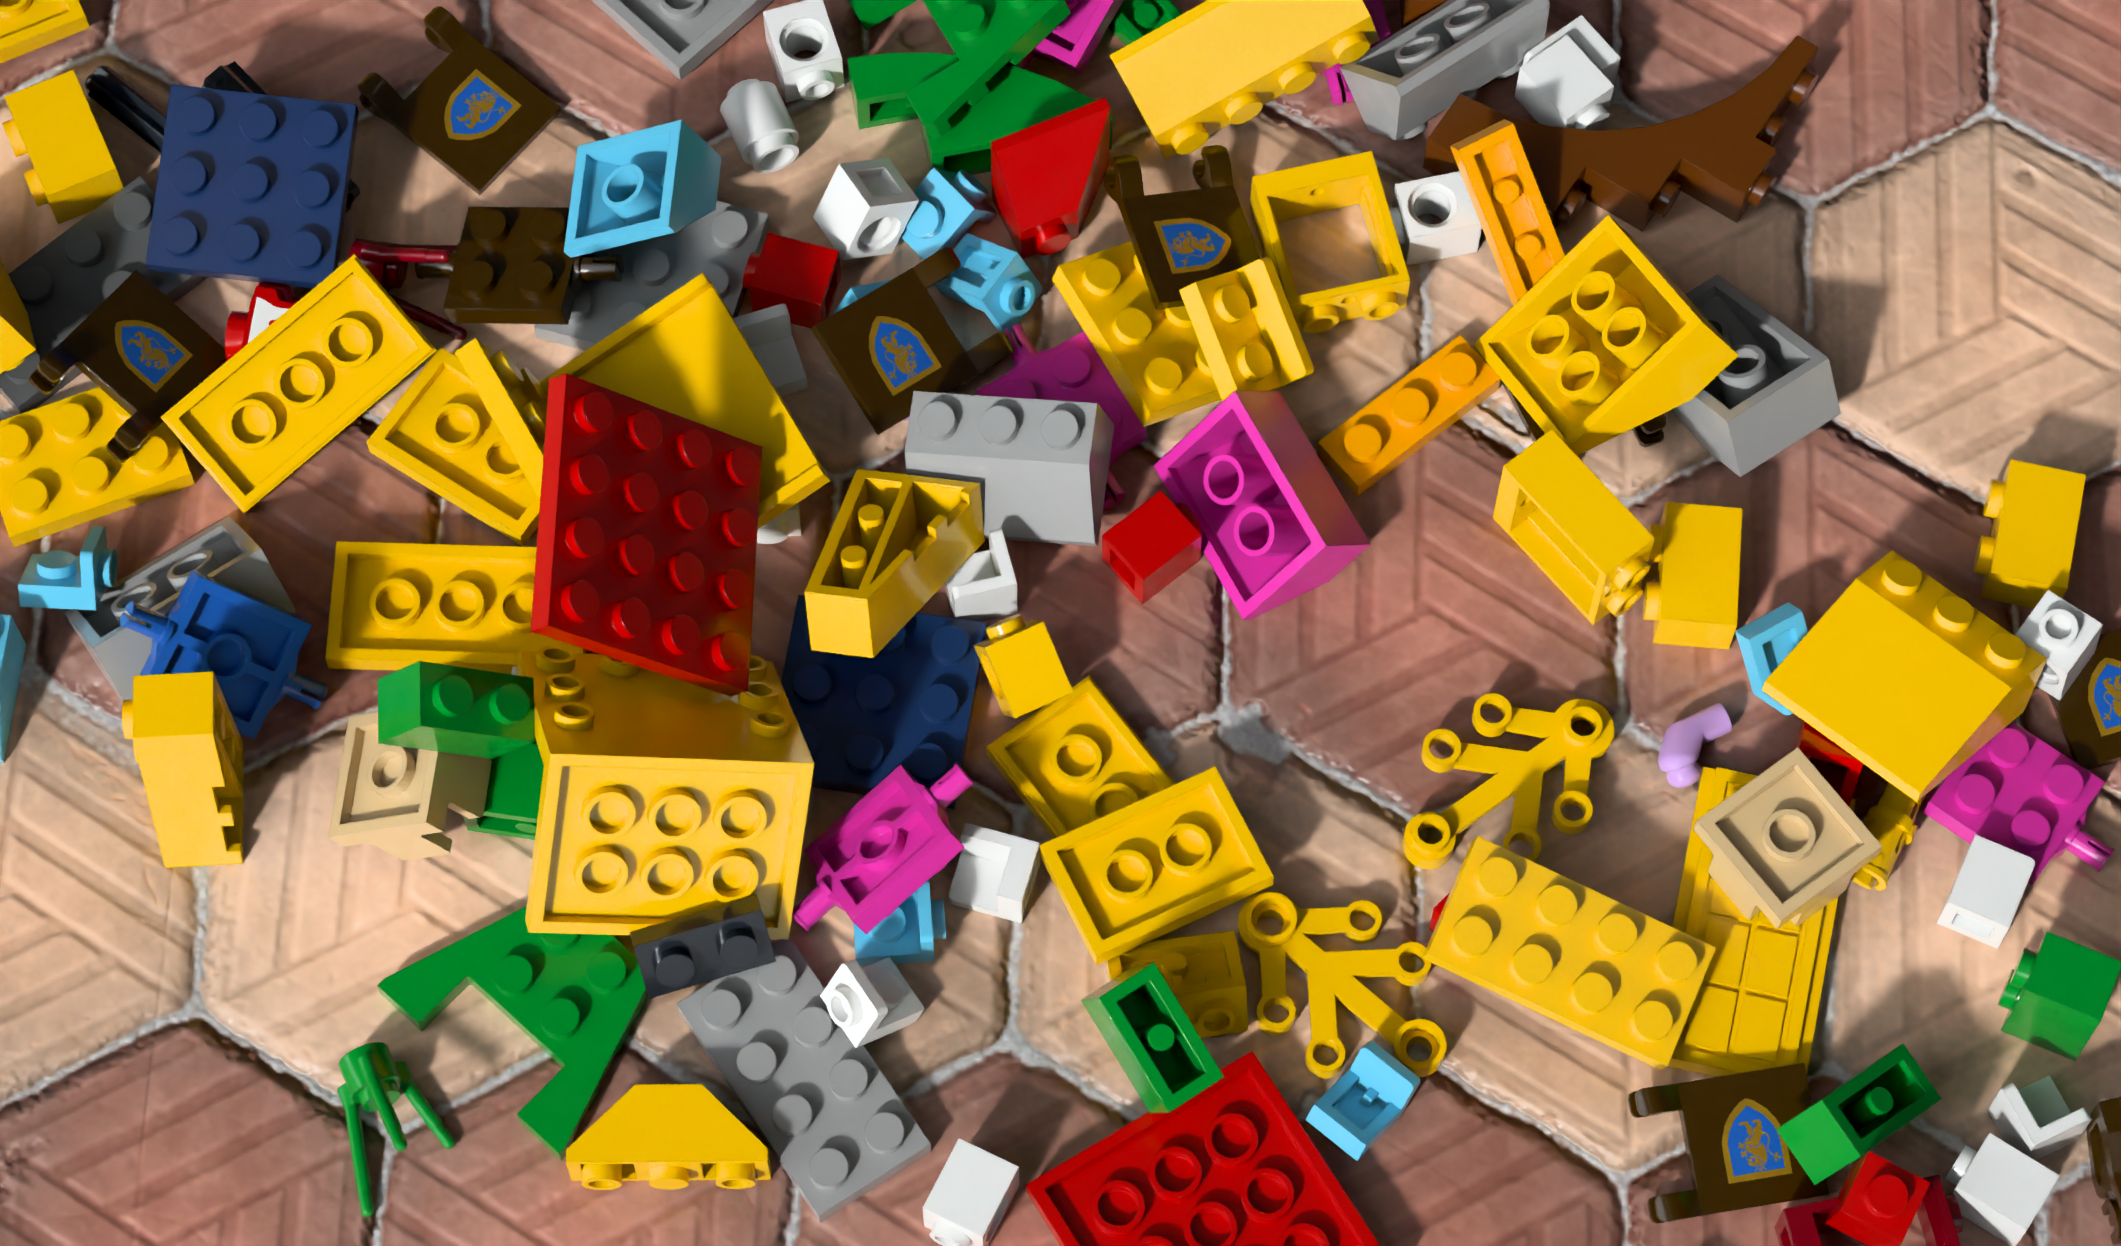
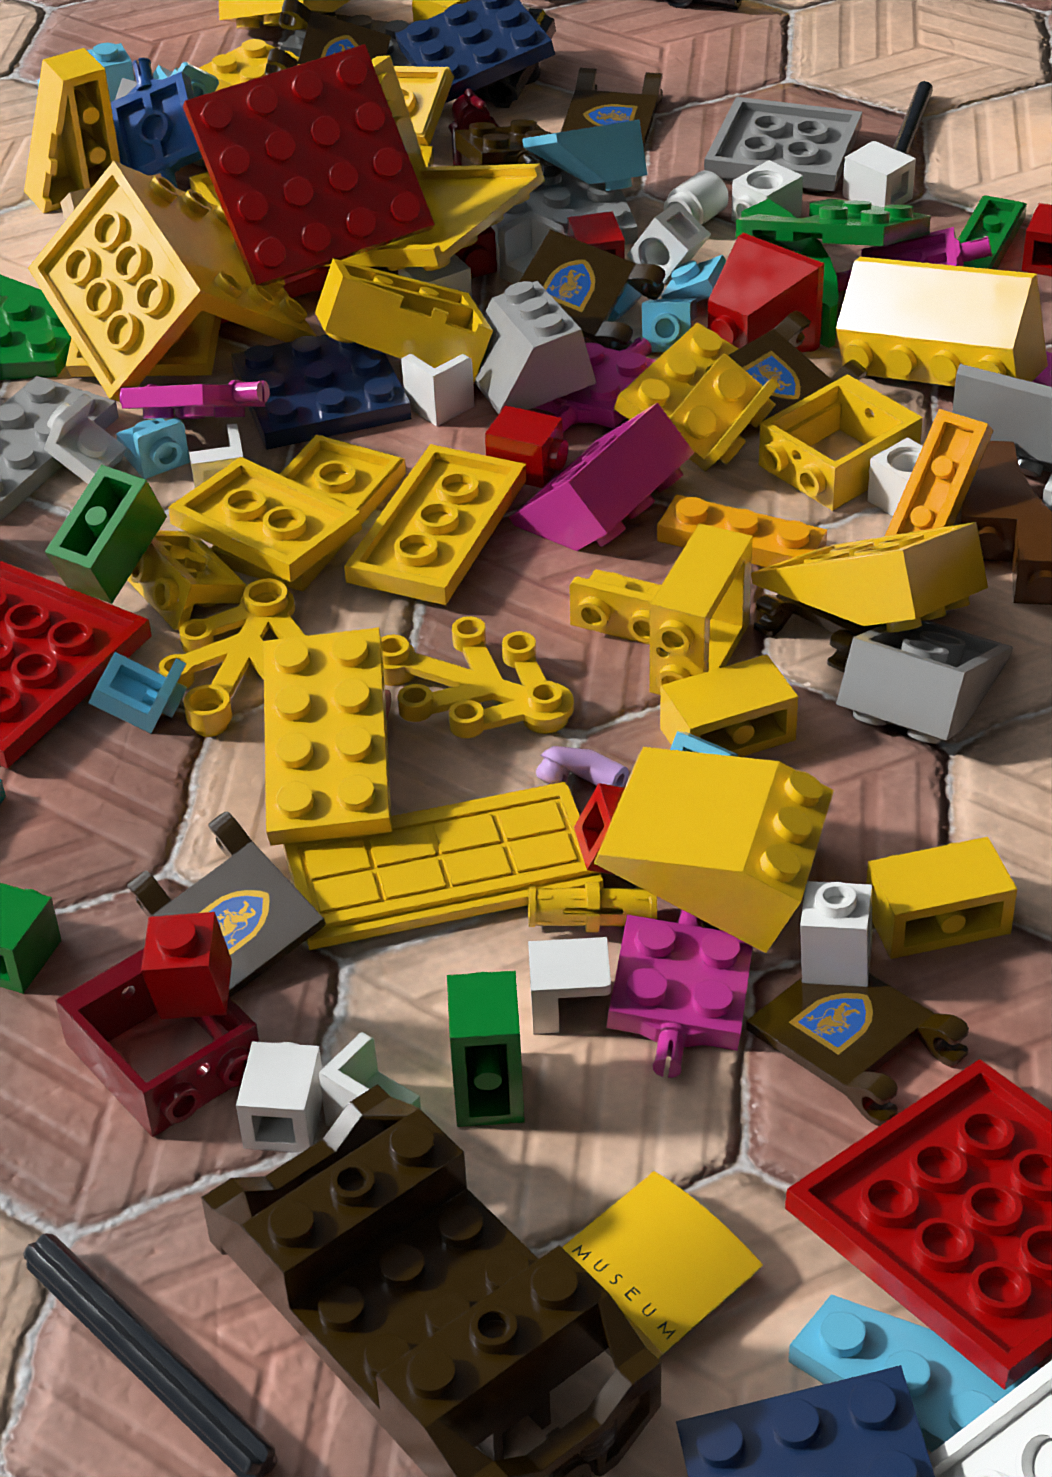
camera: 65 degrees right, 25 degrees down
green brick [378,661,535,759] -> none
black plate [630,895,776,999] -> none
yellow brick [974,614,1073,718] -> none
tan panel [1693,747,1883,929] -> none
green brick [1776,1043,1942,1185] -> none
none -> yellow plate [344,444,526,605]
none -> yellow bracket [569,569,661,648]

